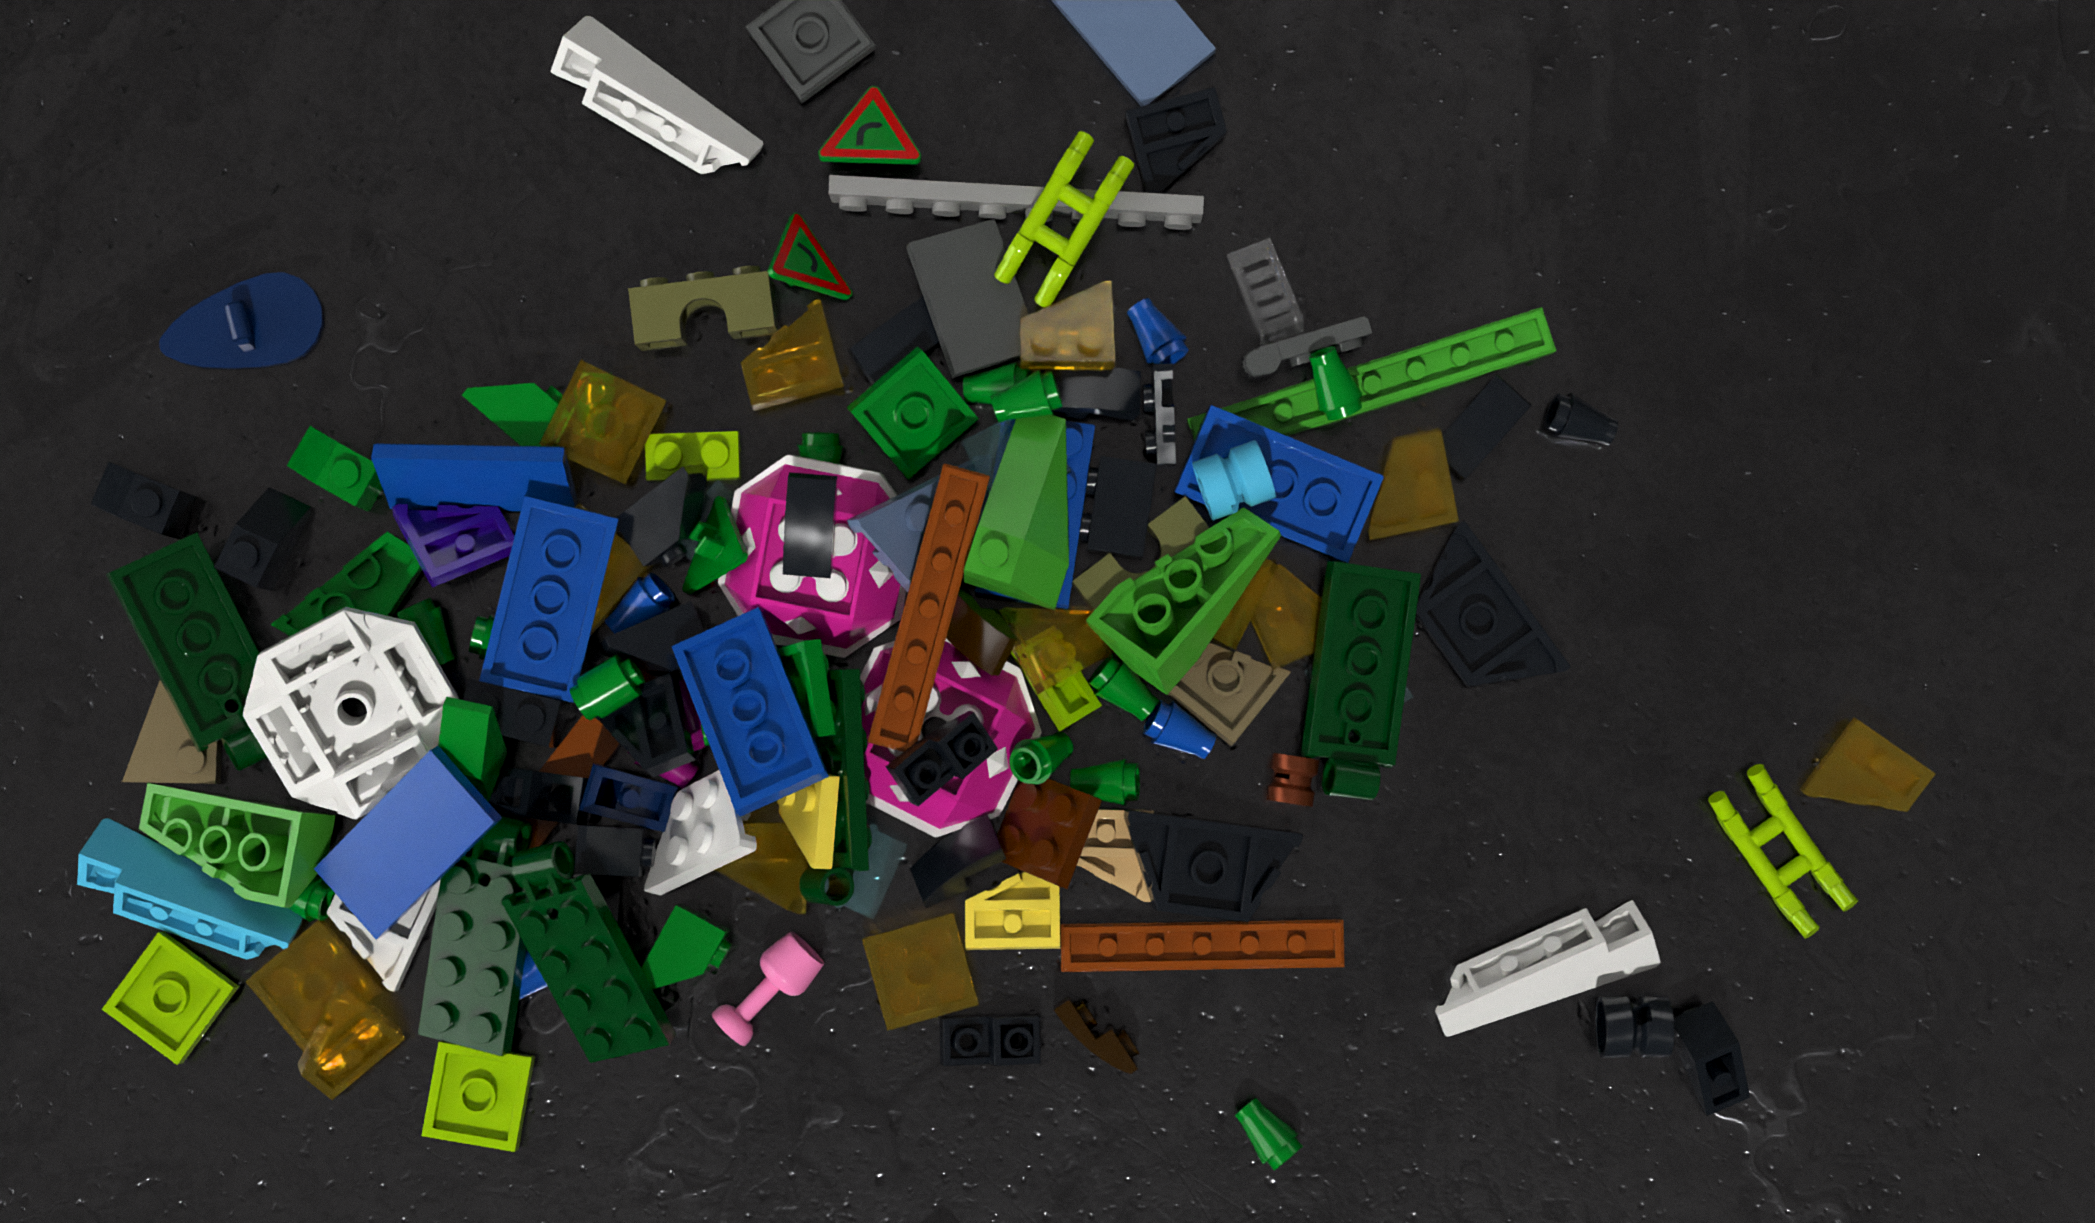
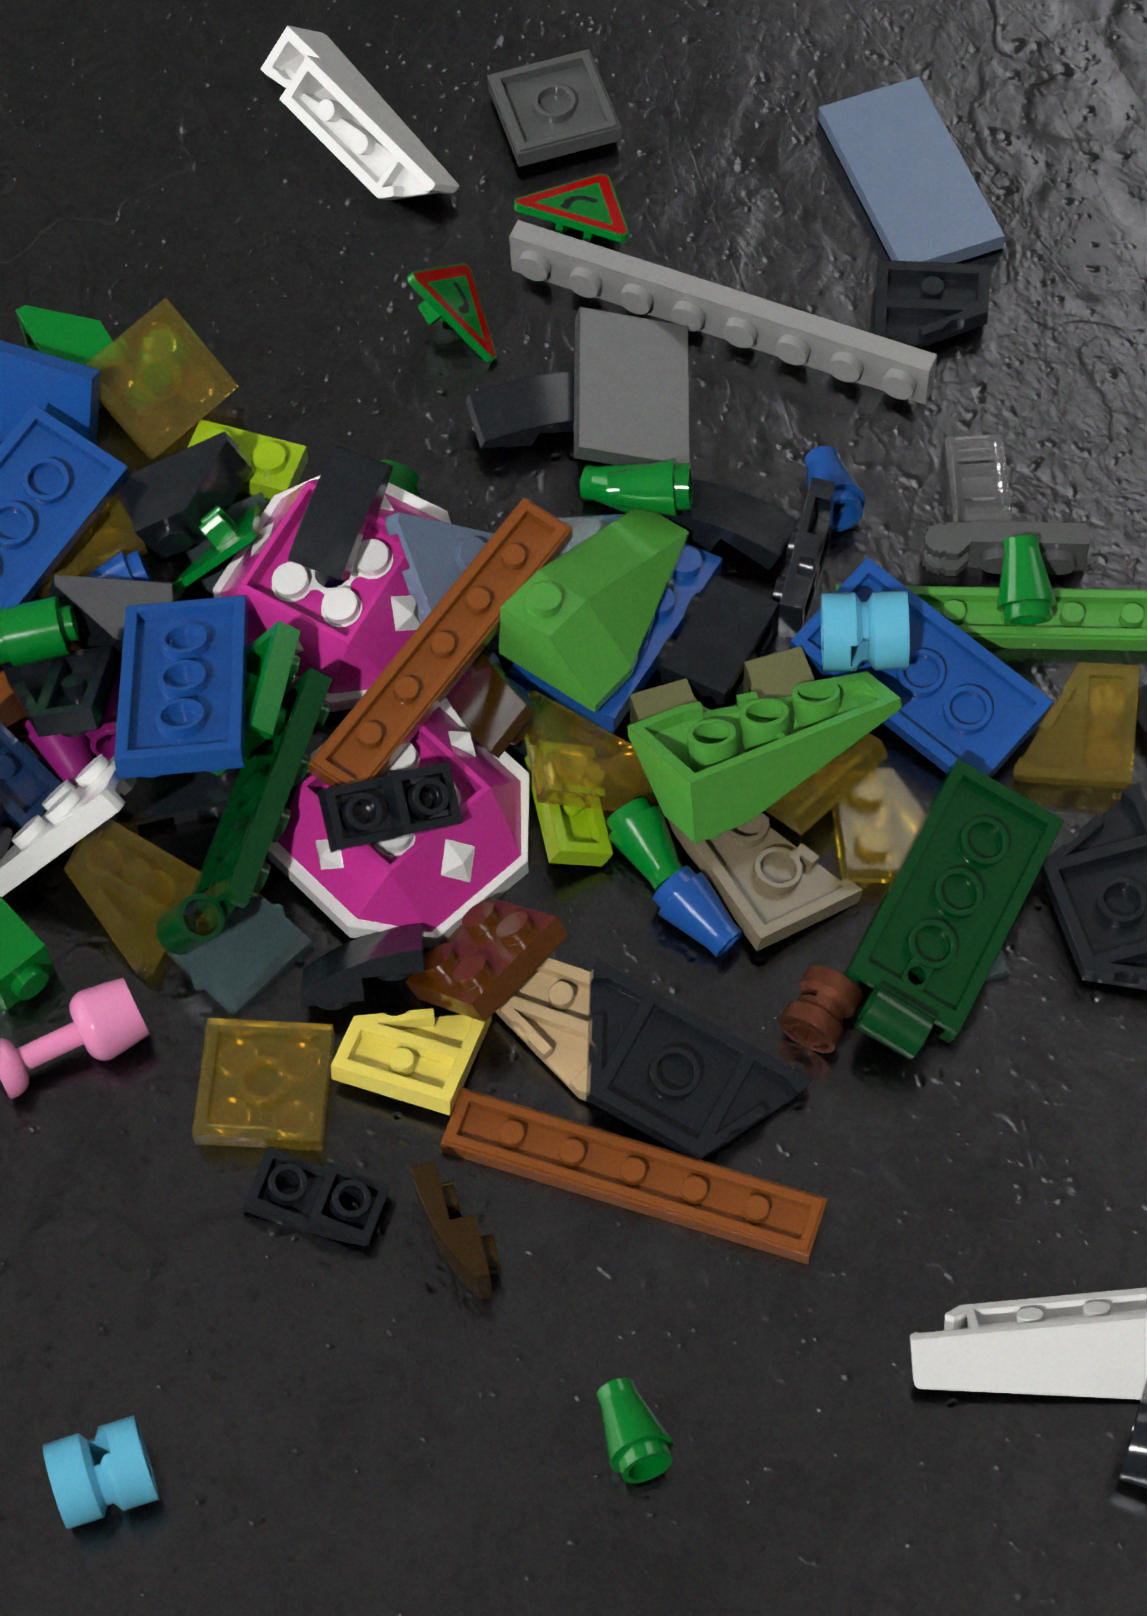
camera: 20 degrees right, 25 degrees down
olive arch [628,266,779,351] -> none
clear yellow wing [741,299,844,411] -> none
light yellow wing [777,774,840,869] -> none
green plate [846,346,979,480] -> none
lime piece [994,131,1134,308] -> none
green cone [1009,732,1073,784] -> none
clear yellow wing [1019,281,1116,370] -> none
green cone [1070,758,1140,805] -> none

